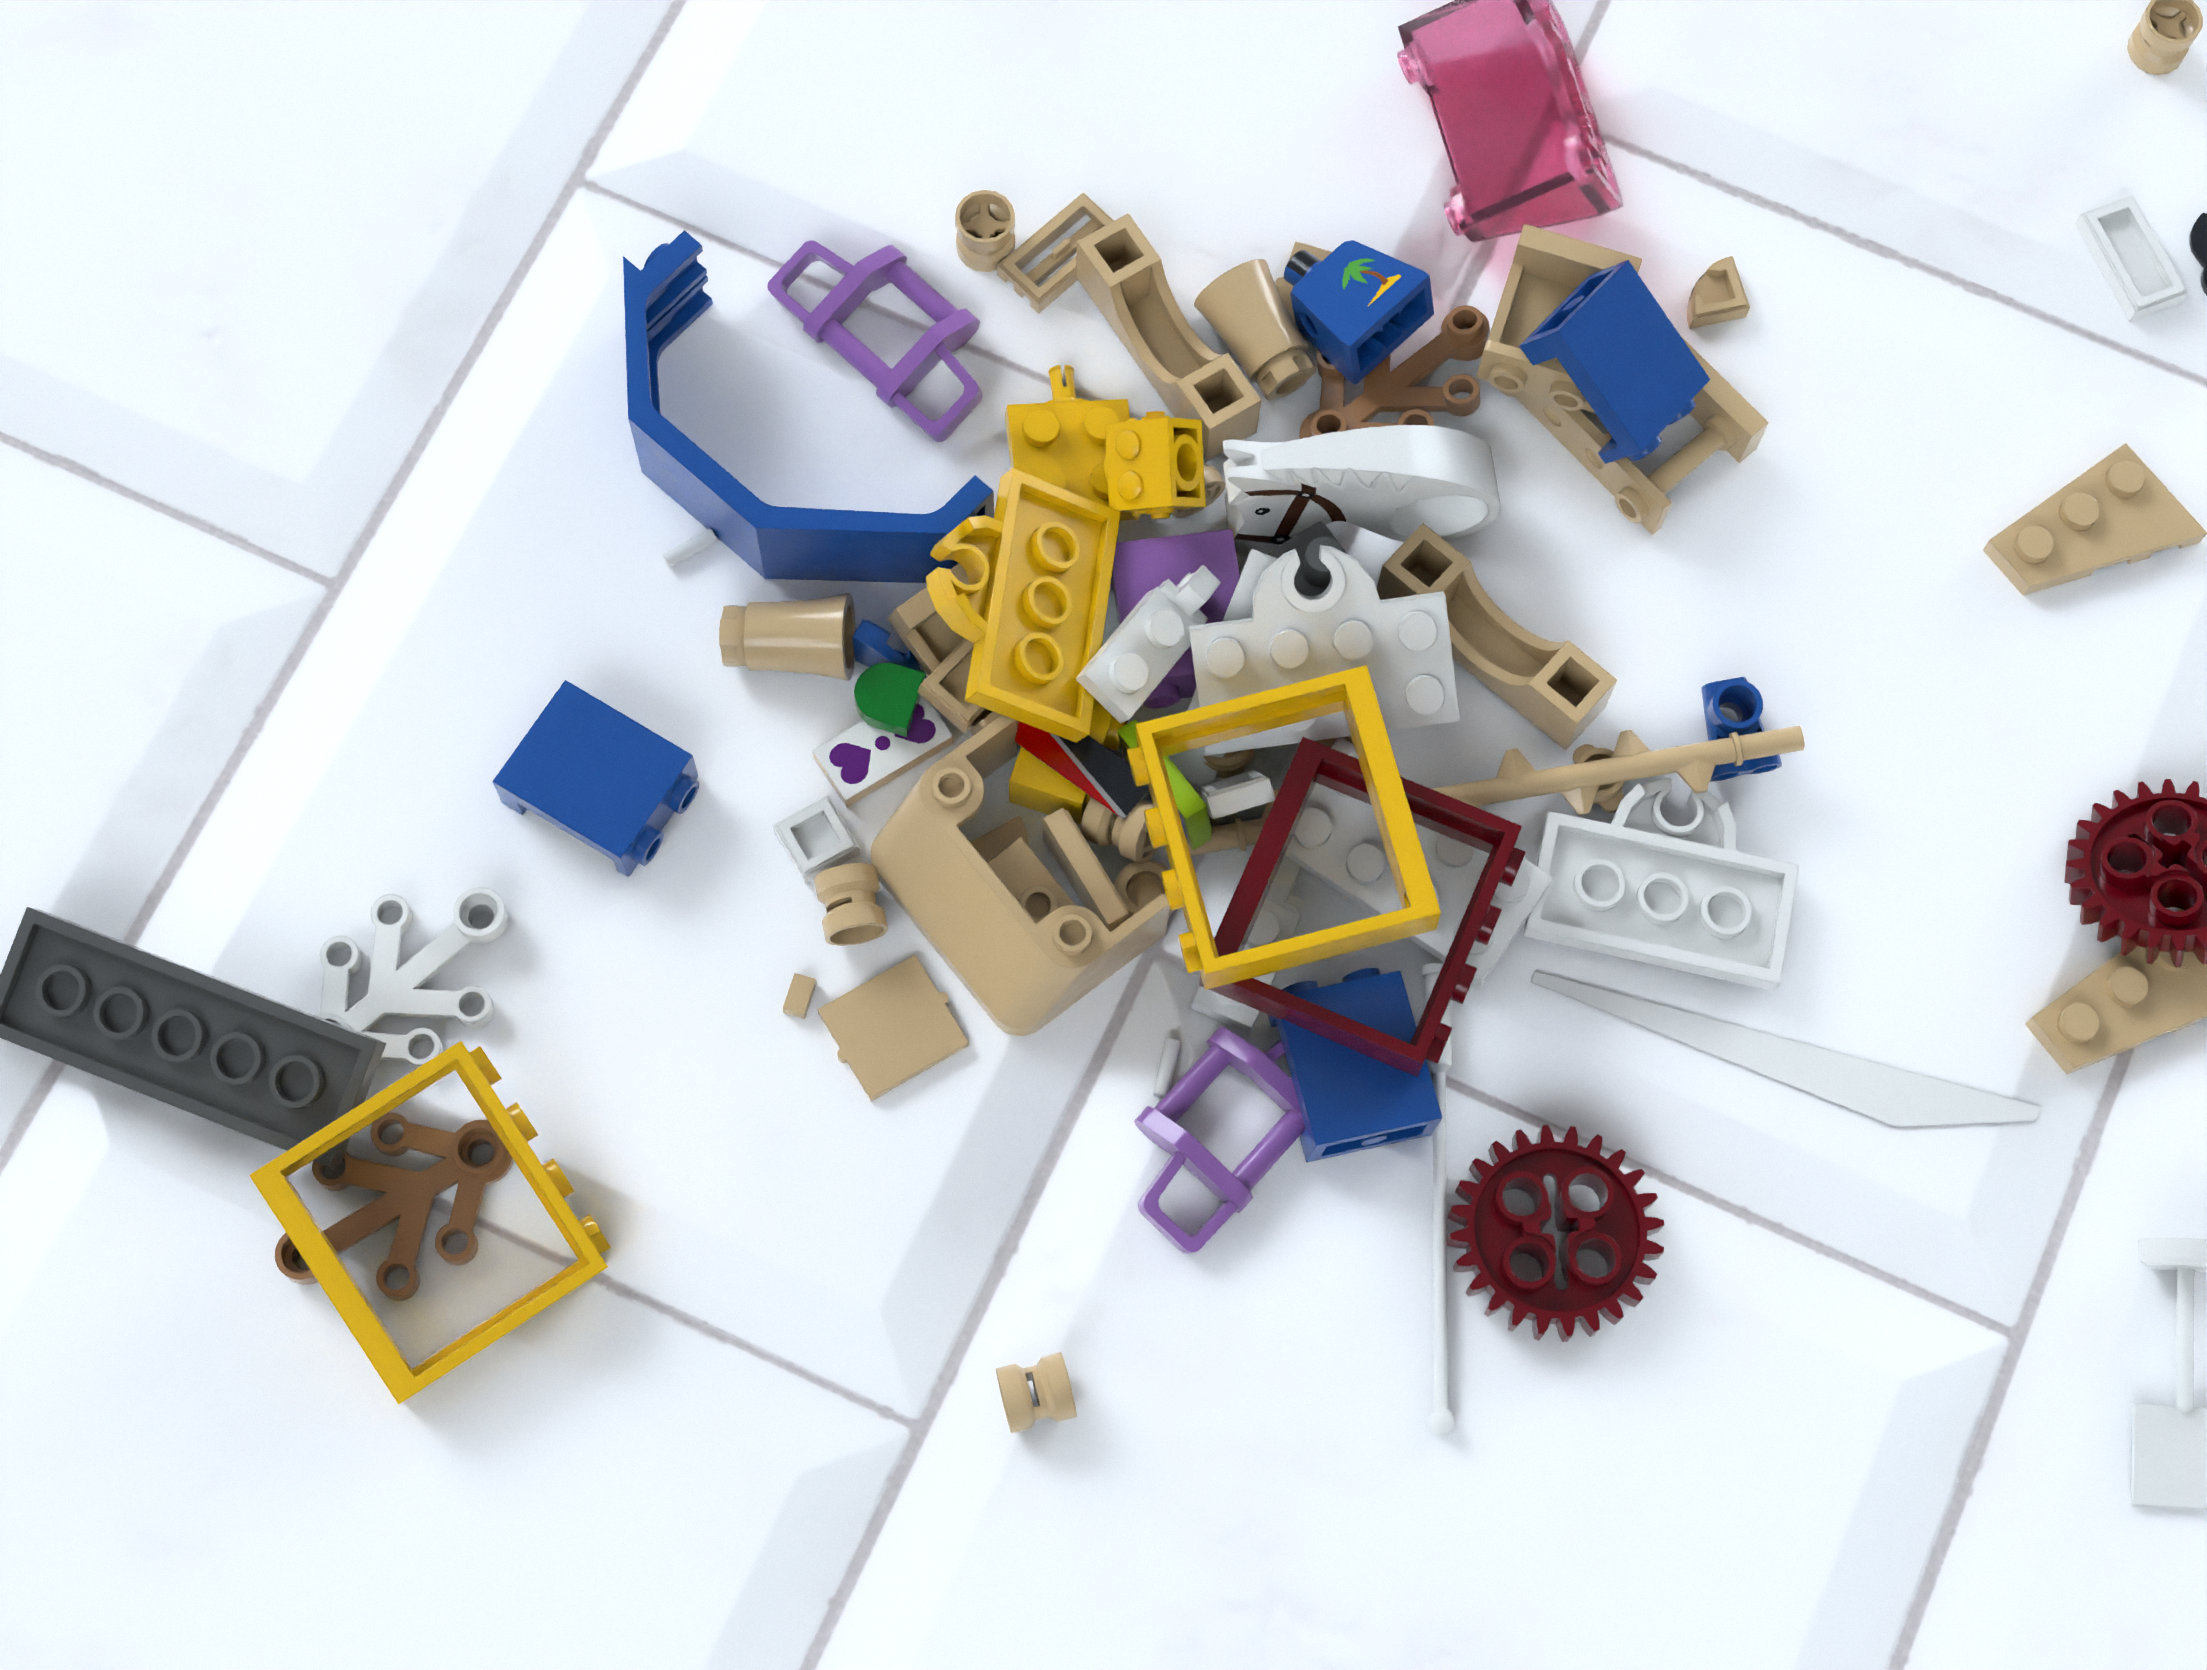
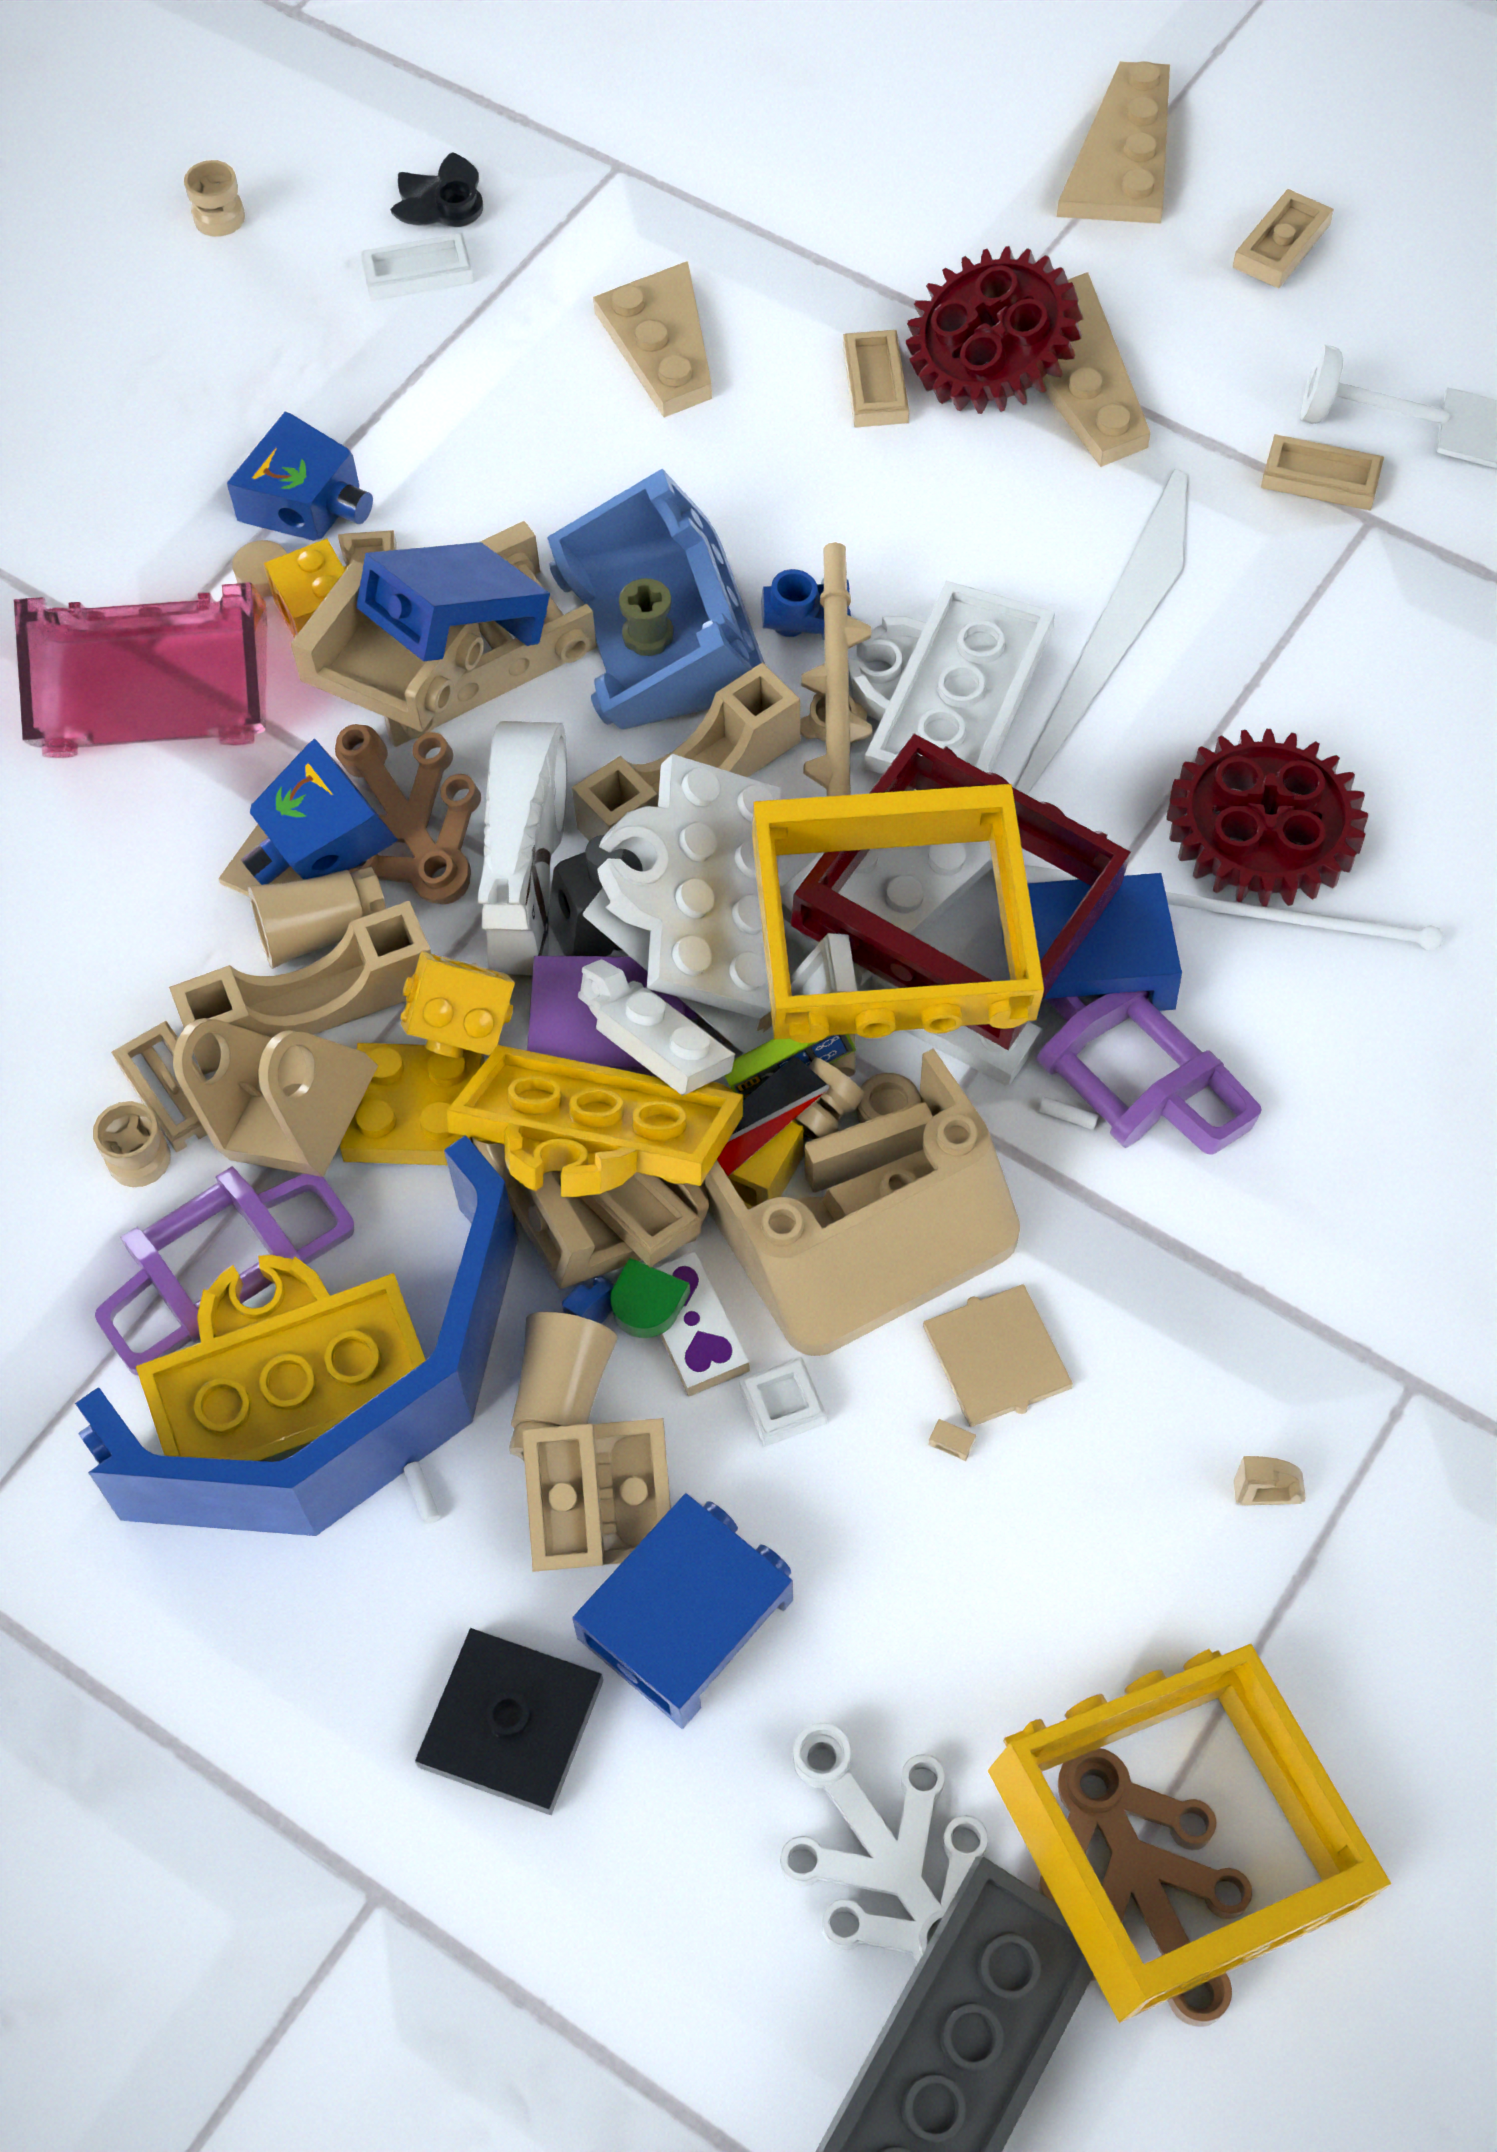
camera: 75 degrees left, 10 degrees down
tan wheel [814,863,888,946] -> none
tan wheel [995,1352,1077,1434] -> none
none -> yellow plate [136,1255,426,1462]
none -> tan hose [173,1018,378,1177]
none -> blue torso [227,411,373,541]
none -> tan tile [232,540,287,597]
none -> yellow head [264,538,350,639]
none -> black plate [415,1628,604,1816]
none -> tan slope [522,1418,671,1572]
none -> medium blue windscreen [547,468,765,730]
none -> olive bush [619,578,674,656]
none -> tan tile [843,330,909,428]
none -> tan tile [1234,1456,1306,1506]
none -> tan tile [1261,434,1384,511]

